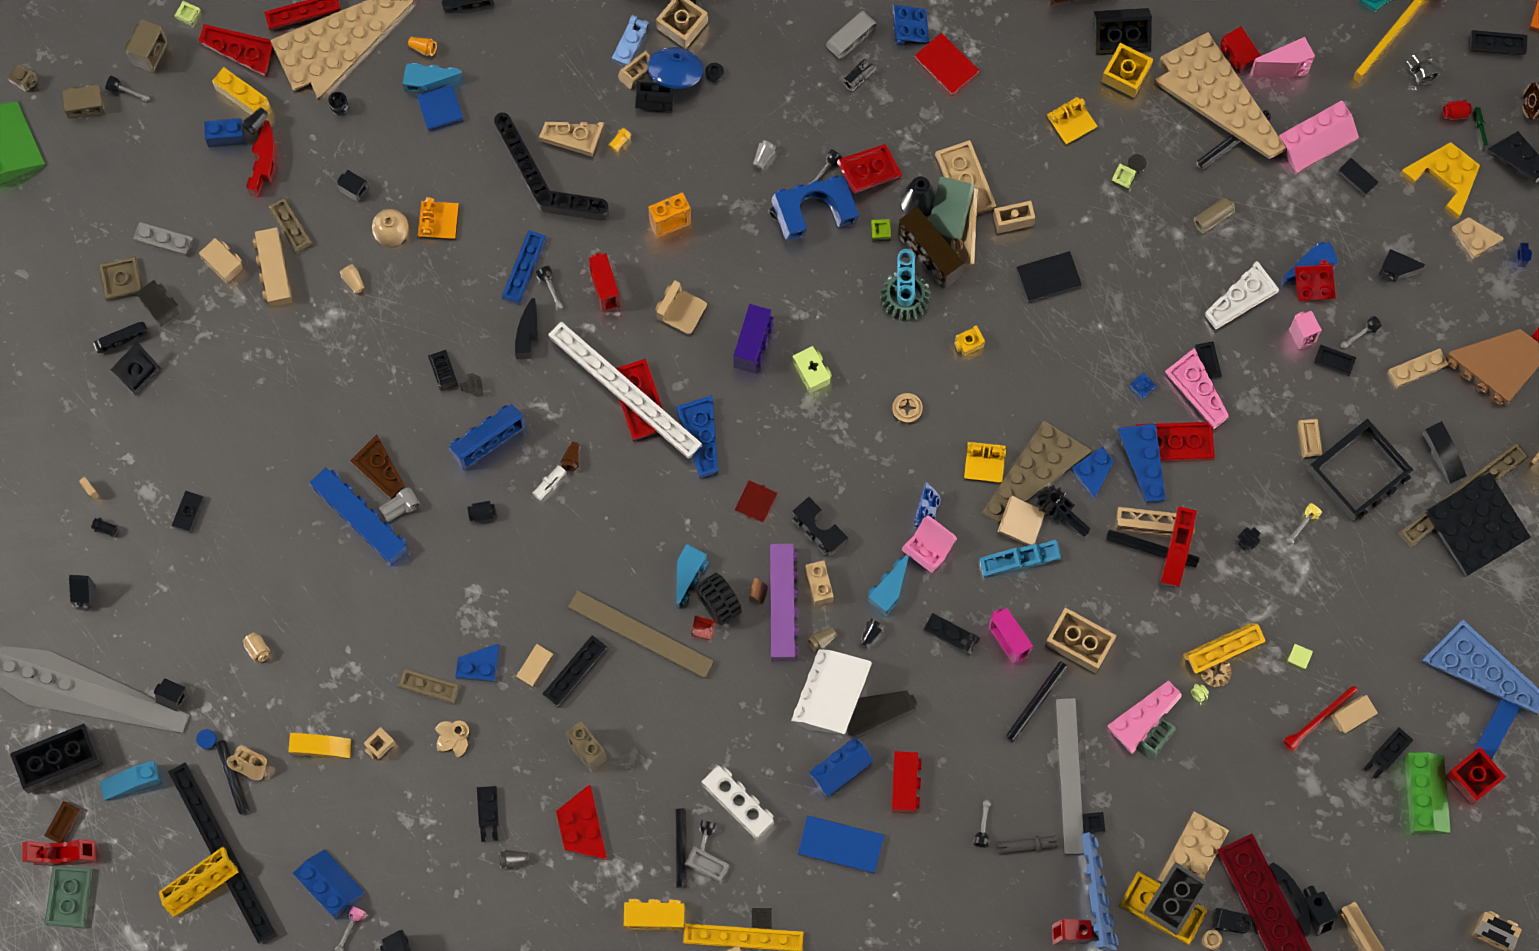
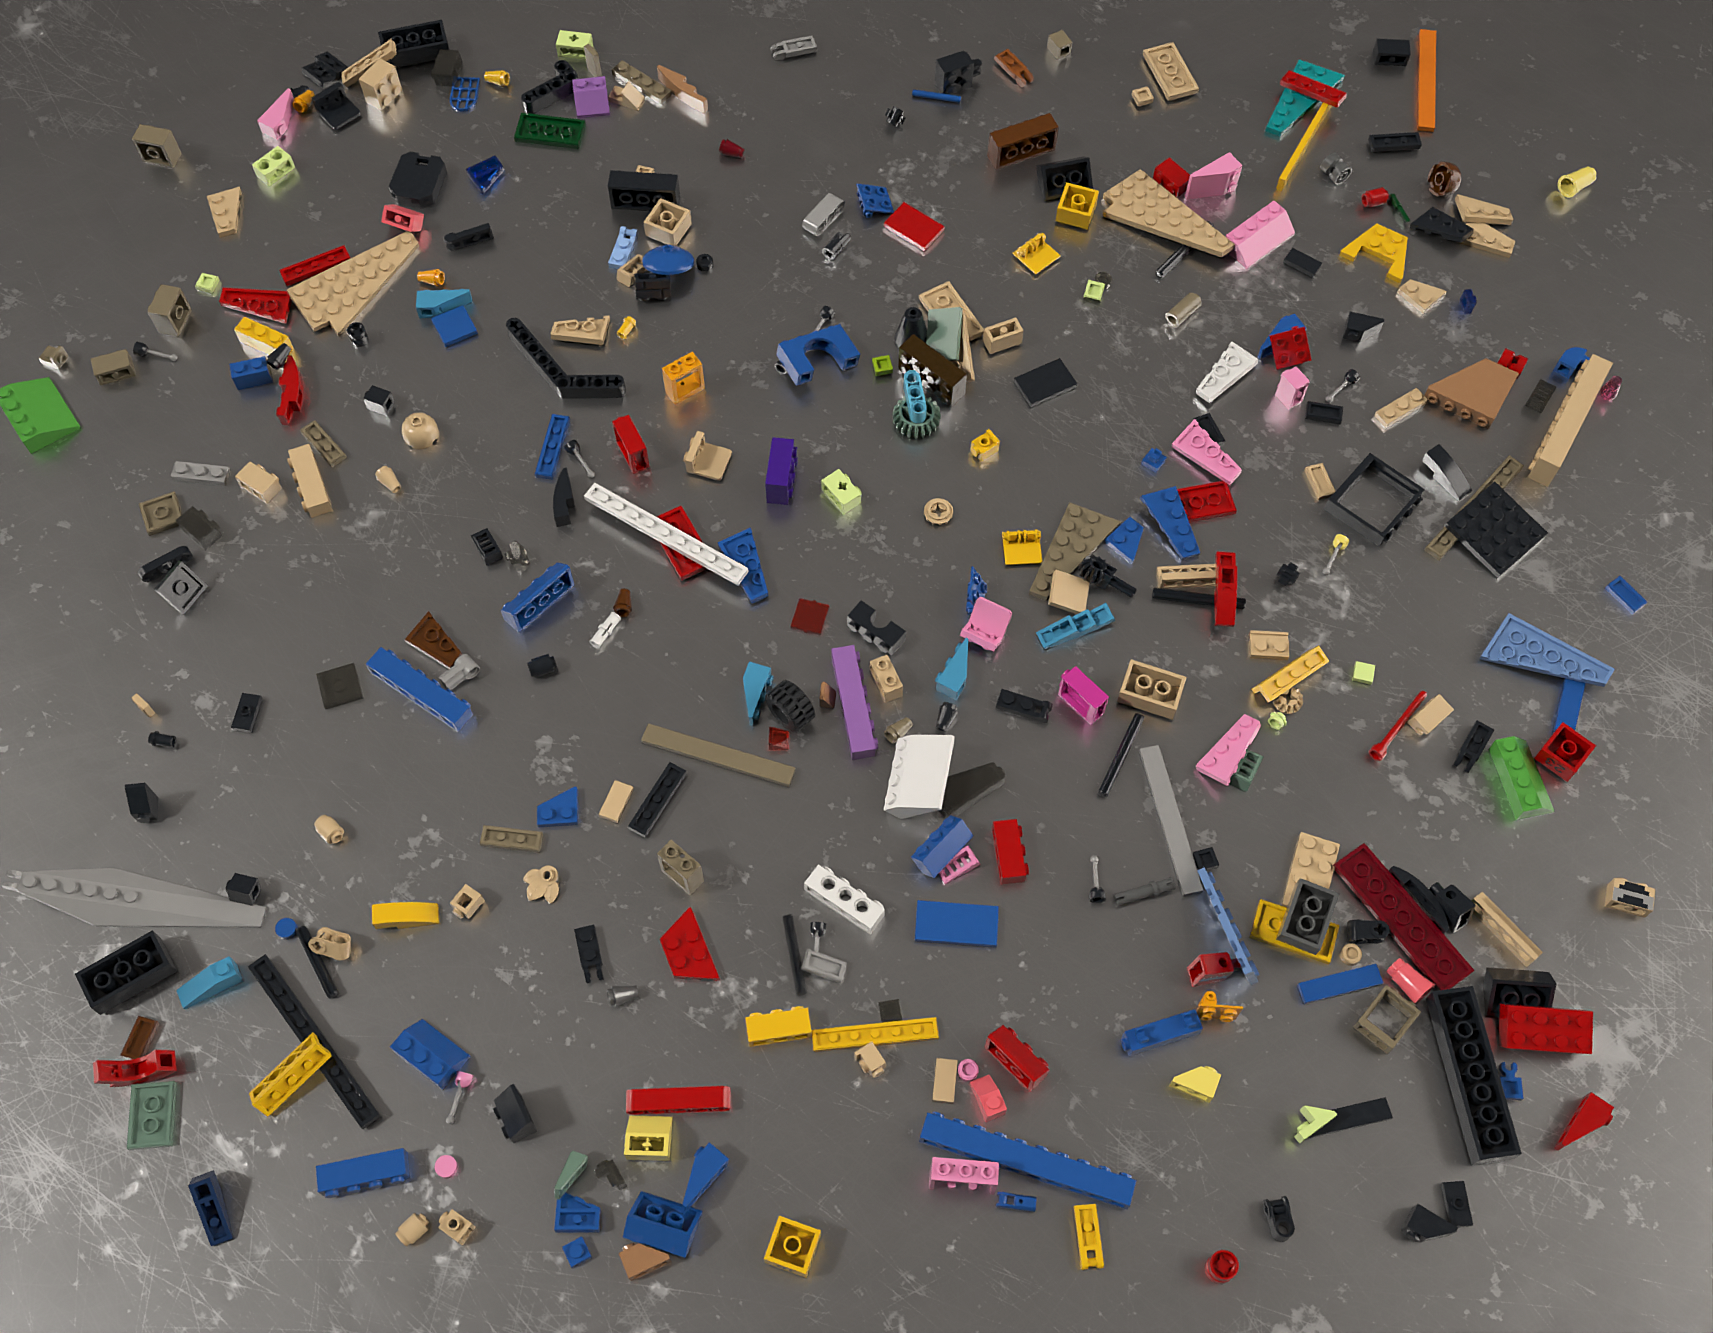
camera: 10 degrees left, 10 degrees down
light orange hinge [418,197,459,239] -> none
light grey cone [753,140,776,169] -> none
red tile [837,144,902,194] -> none
none -> clear smoke tile [316,663,363,709]
none -> bright pink slope [938,845,981,884]
none -> tan plate [1249,630,1289,660]

